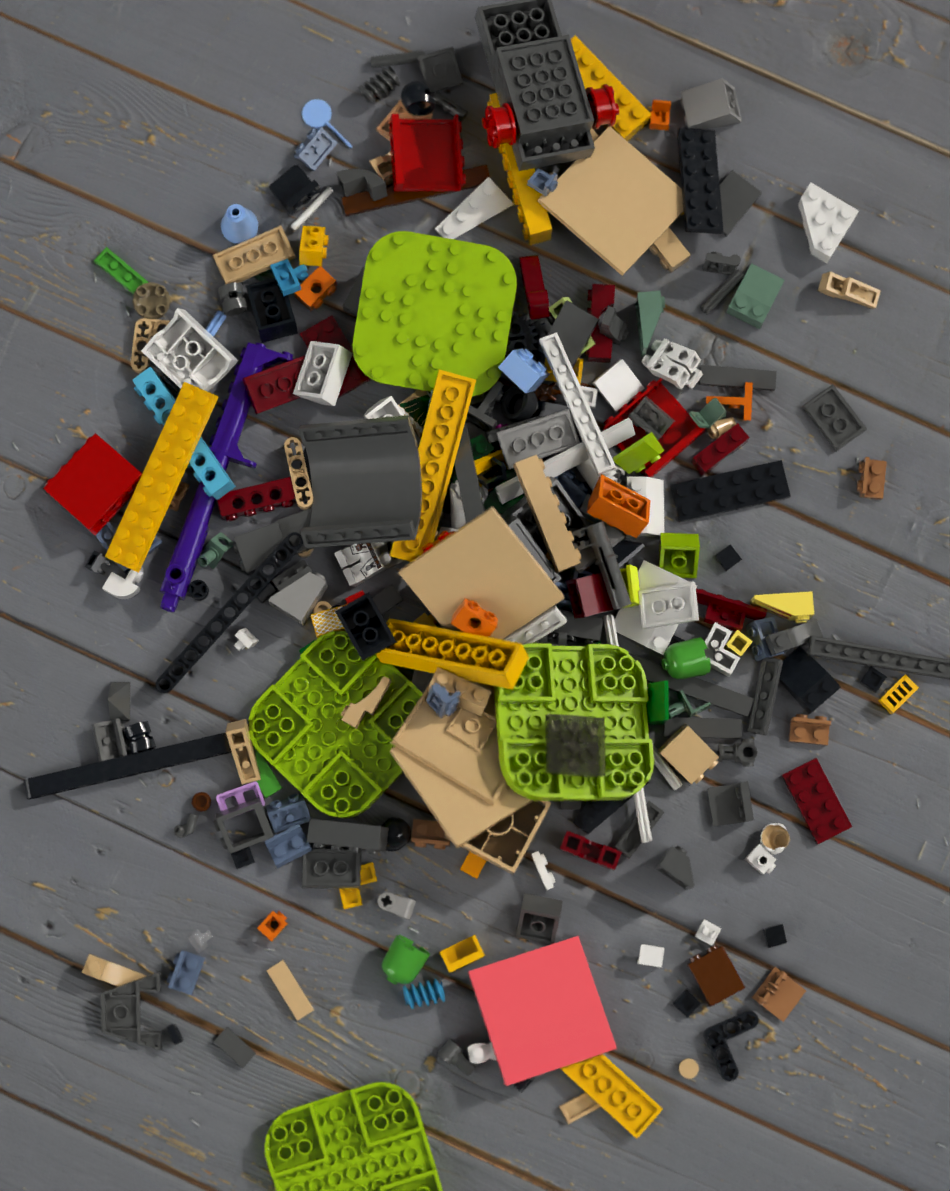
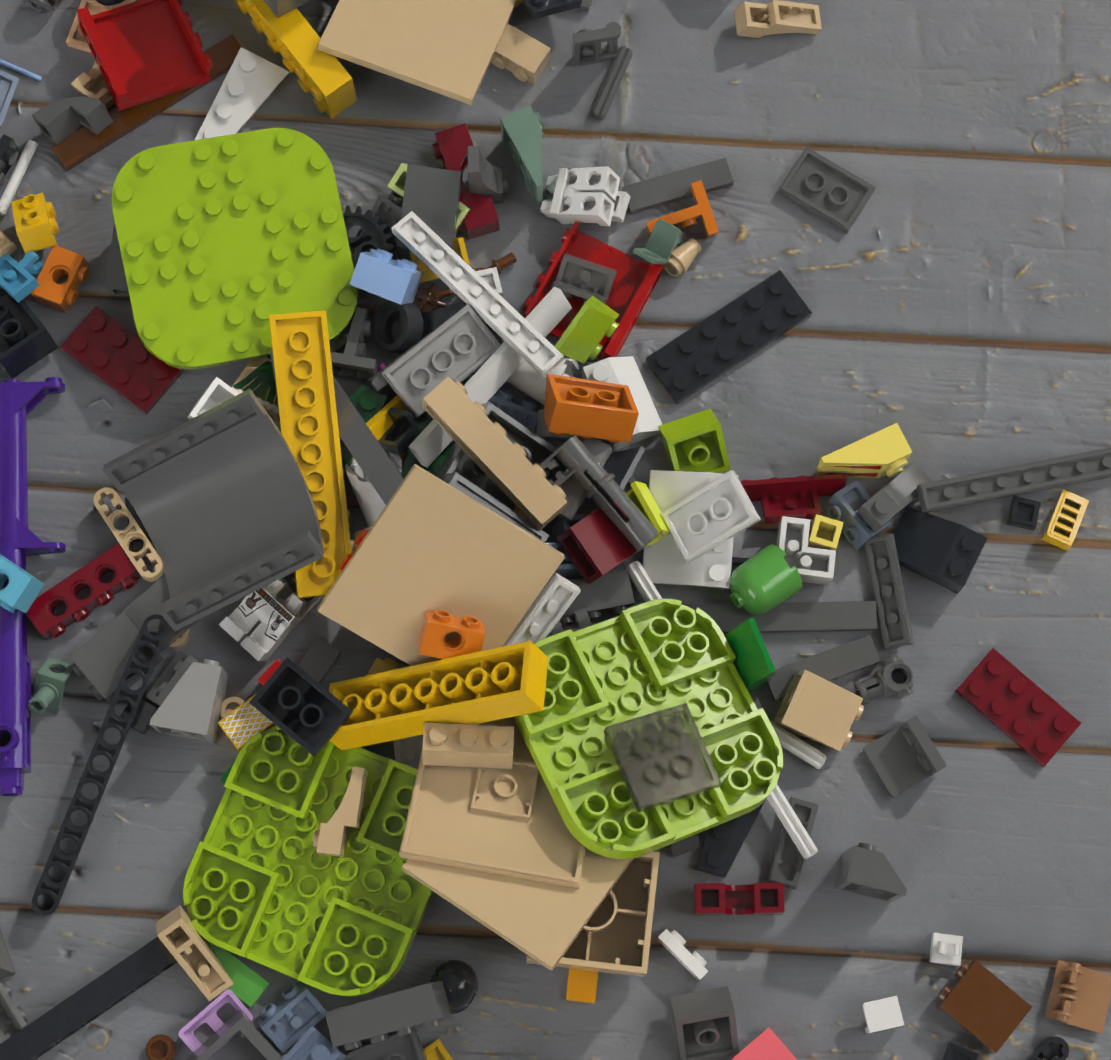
camera: 20 degrees left, 5 degrees down
black wheel [124,721,156,754] -> none
black wheel [188,580,209,601] -> none
white tile [234,628,259,651] -> none
dark red plate [242,355,306,414] -> none
white slope [293,341,353,406] -> none
medium nougat bracket [411,819,450,850] -> none
sand blue bracket [426,682,461,718] -> none
dark red beam [519,255,549,320] -> none
sand blue bracket [527,168,558,196] -> none
white tile [592,359,645,412] -> none
sand green bracket [669,690,711,719] -> none
dark red arch [691,423,750,476] -> none
black tile [715,544,742,571] -> none
sand green slope [726,263,785,329] -> none
white brick [745,844,776,875] -> none
tan hair [760,823,790,855] -> none
black slope [763,924,787,948] -> none
medium nougat bracket [789,714,831,746] -> none
medium nougat bracket [857,457,887,500] -> none

